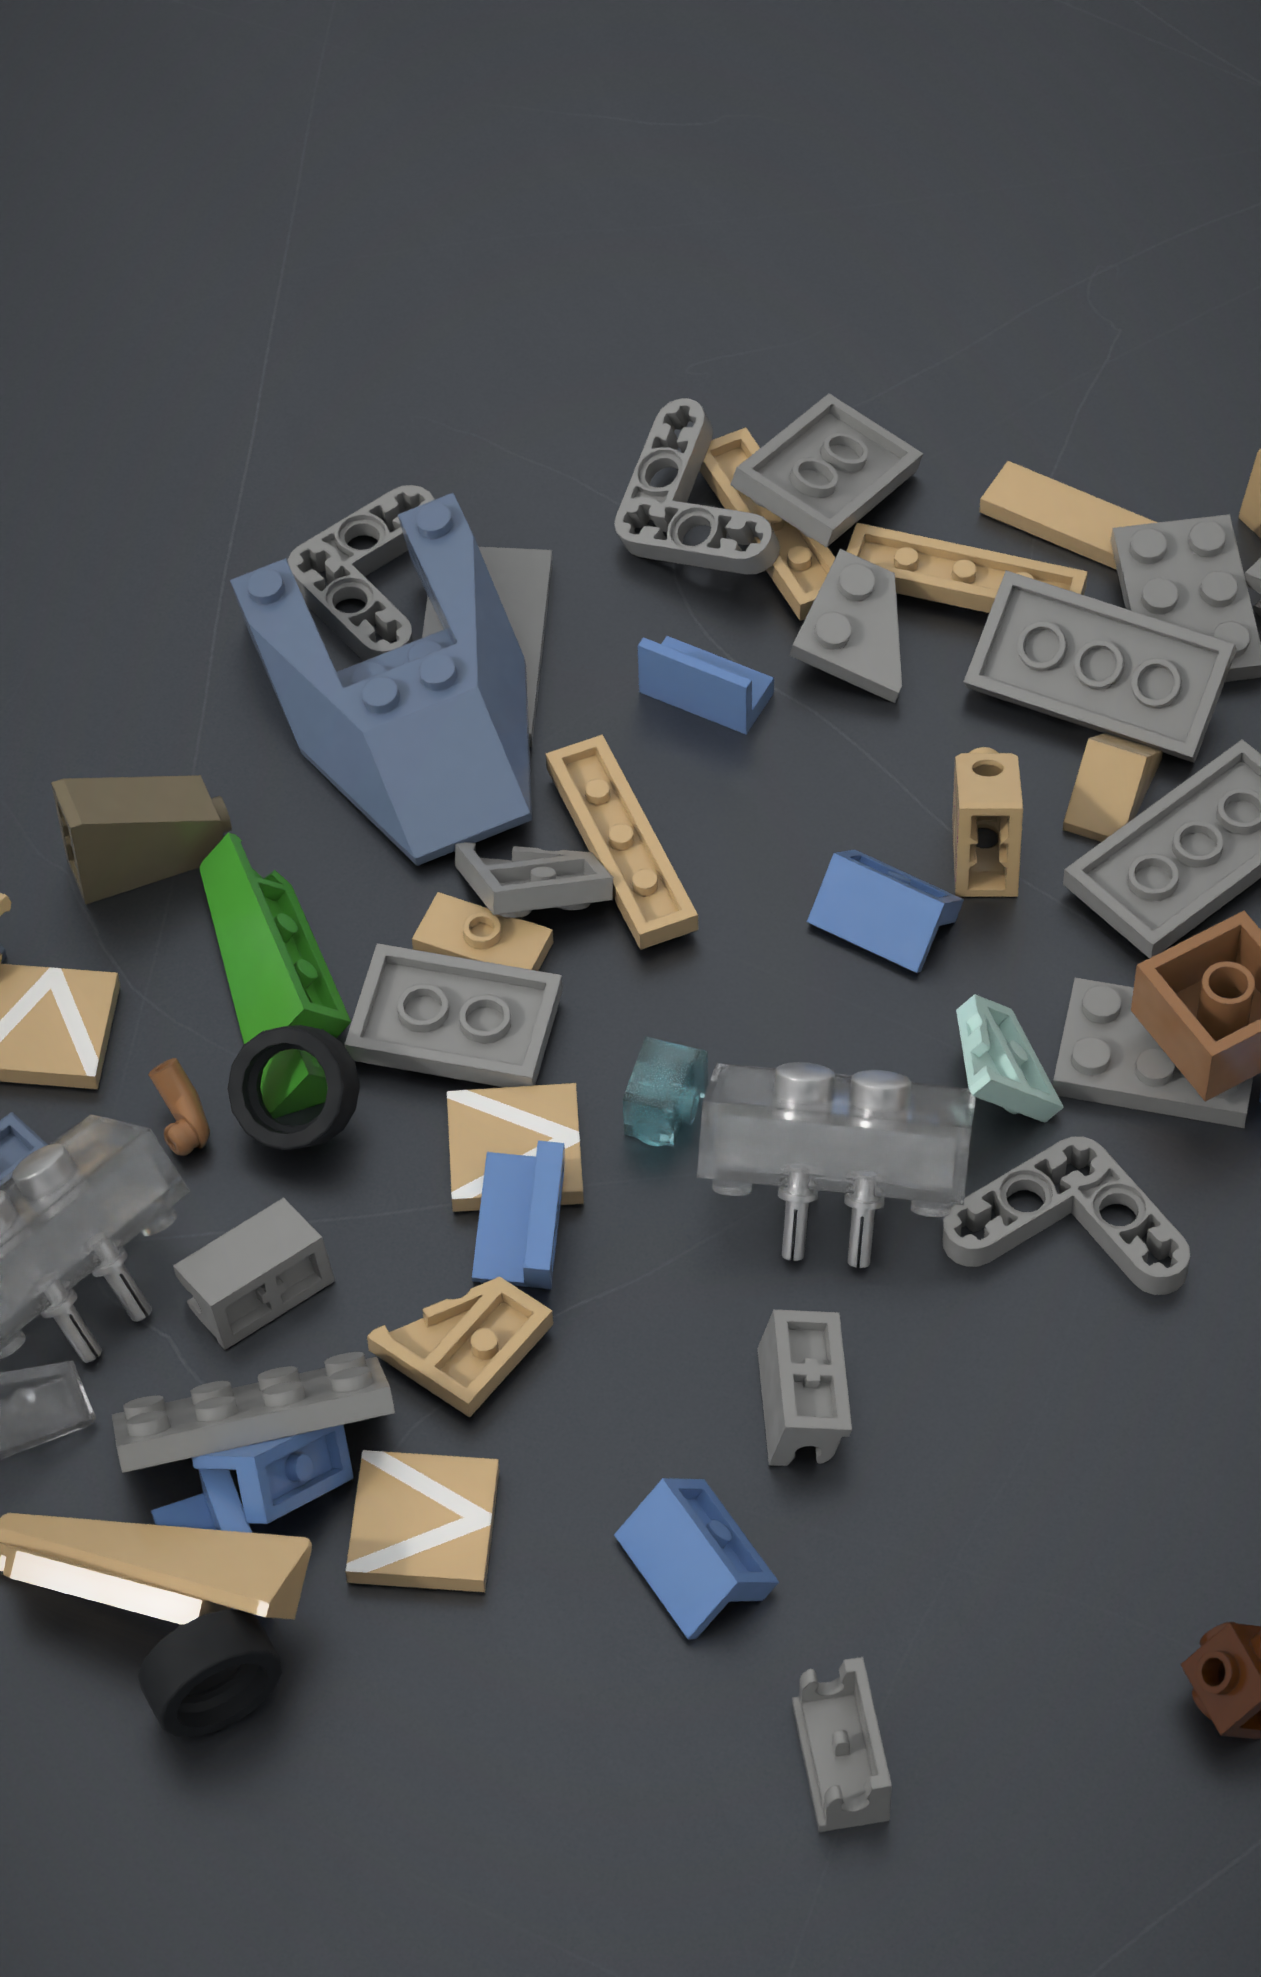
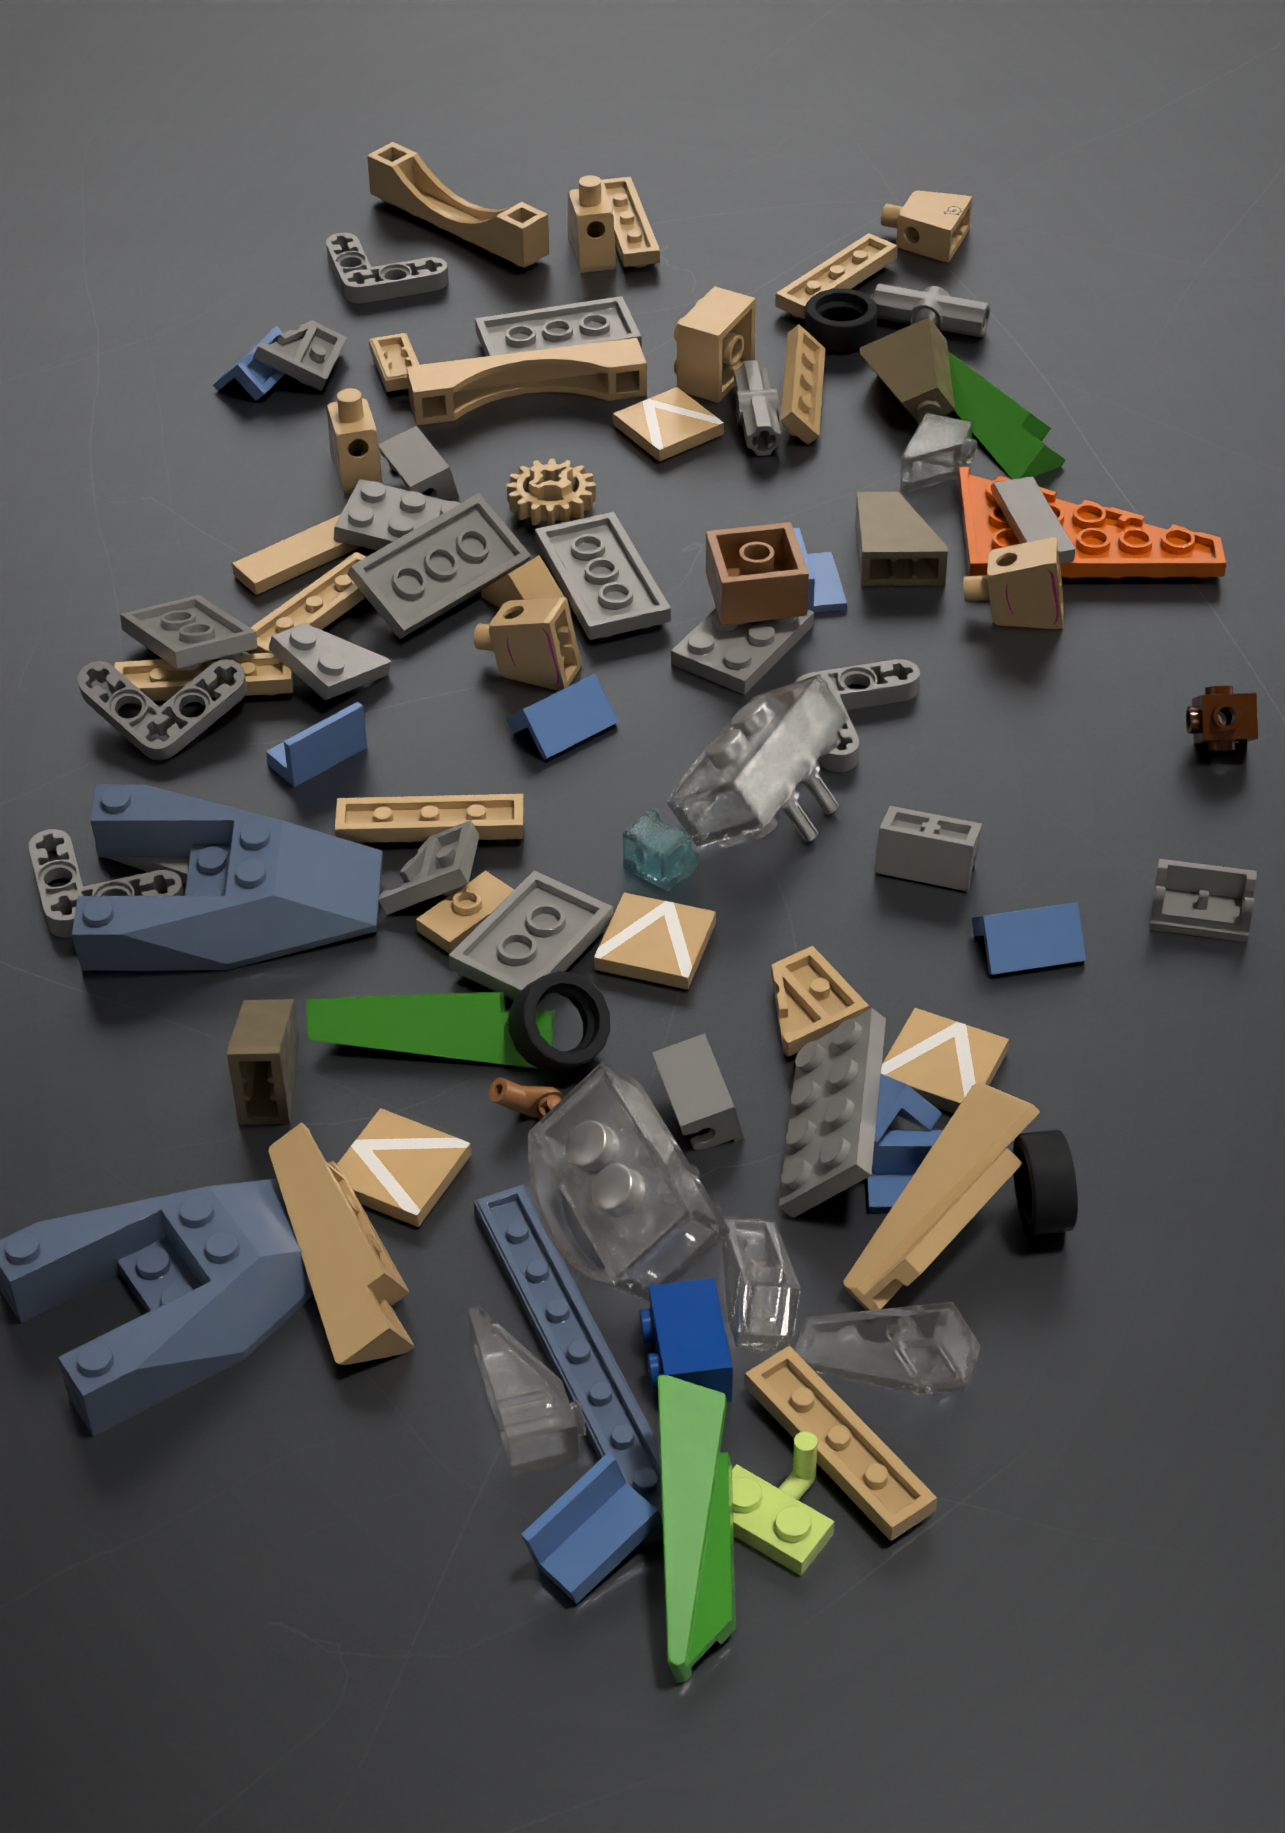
camera: 70 degrees left, 10 degrees down
medium blue panel [472,1141,566,1289] -> none
light aqua wing [956,994,1064,1123] -> none

